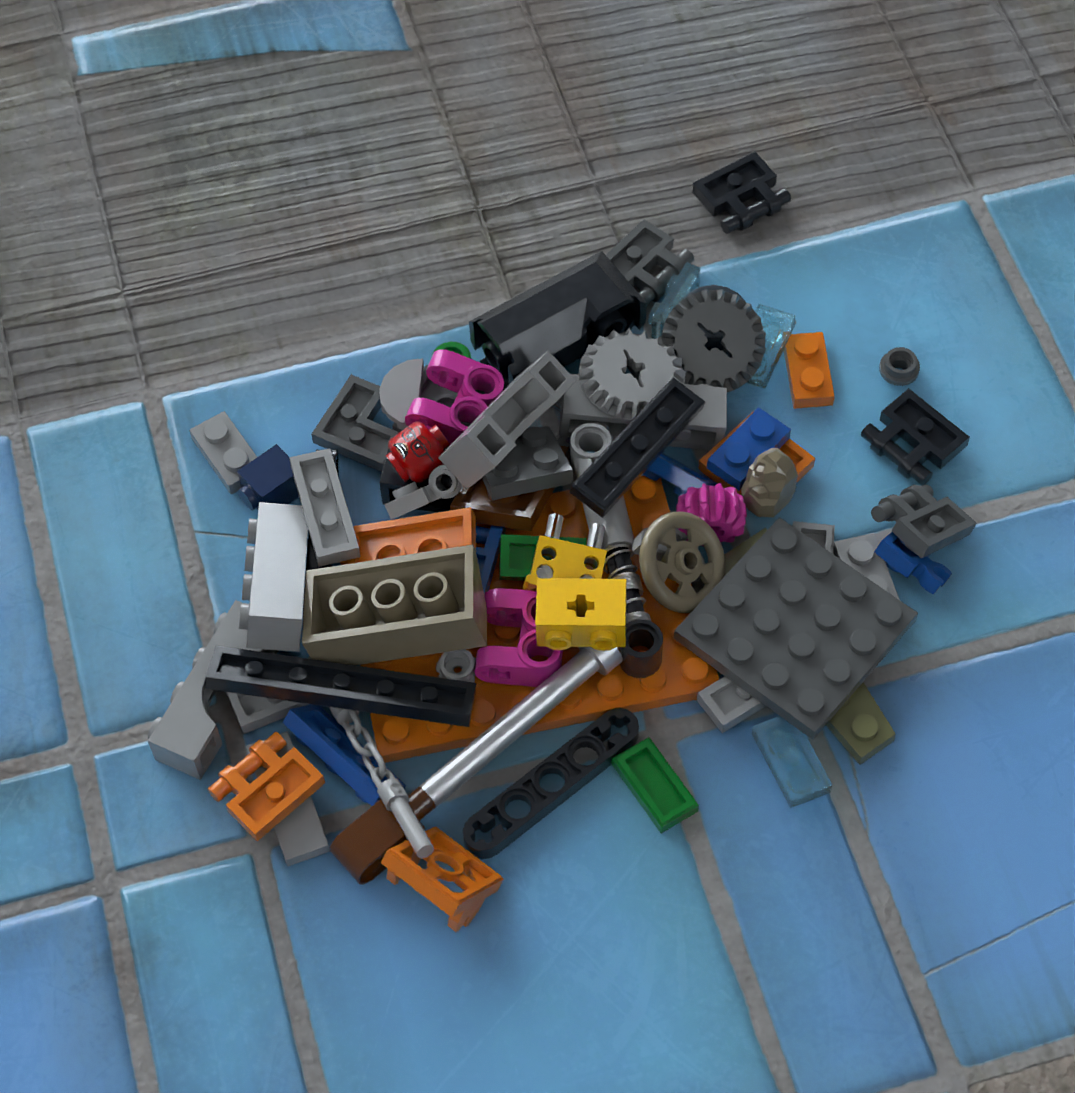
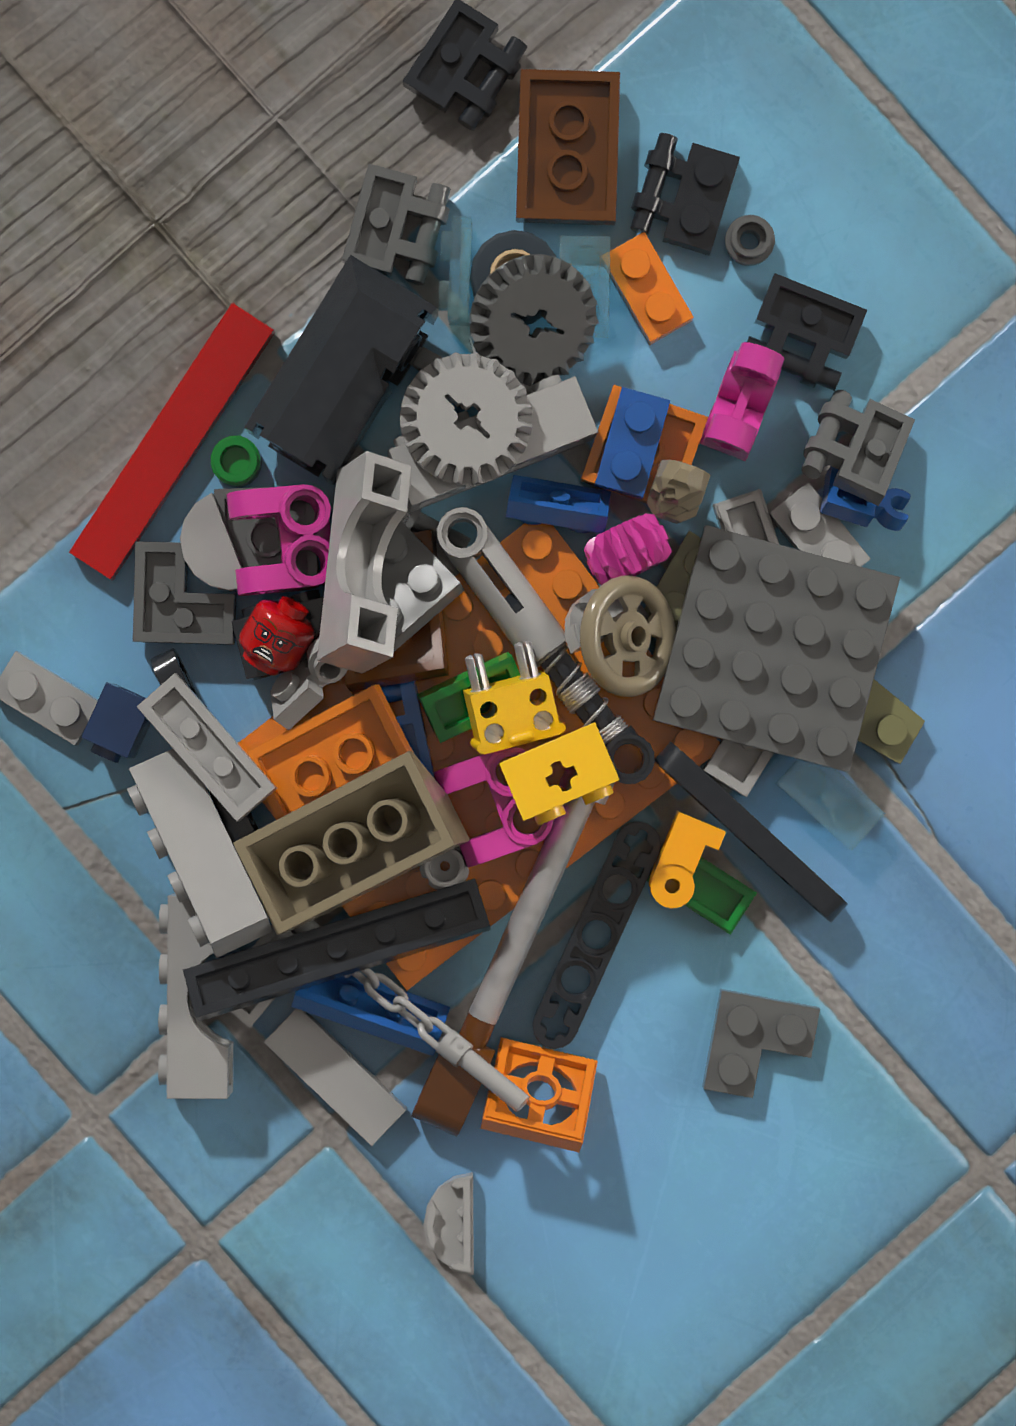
camera: 25 degrees left, 30 degrees up
orange plate [207,731,325,842] -> none
black tile [569,377,705,518] -> none
none -> red tile [69,303,275,580]
none -> light grey tile [423,1172,474,1275]
none -> reddish brown plate [516,69,620,225]
none -> black plate [630,133,740,256]
none -> light orange leg [649,810,726,909]
none -> black beam [655,742,848,922]
none -> dark pink piece [699,342,785,461]
none -> dark grey plate [702,989,820,1098]

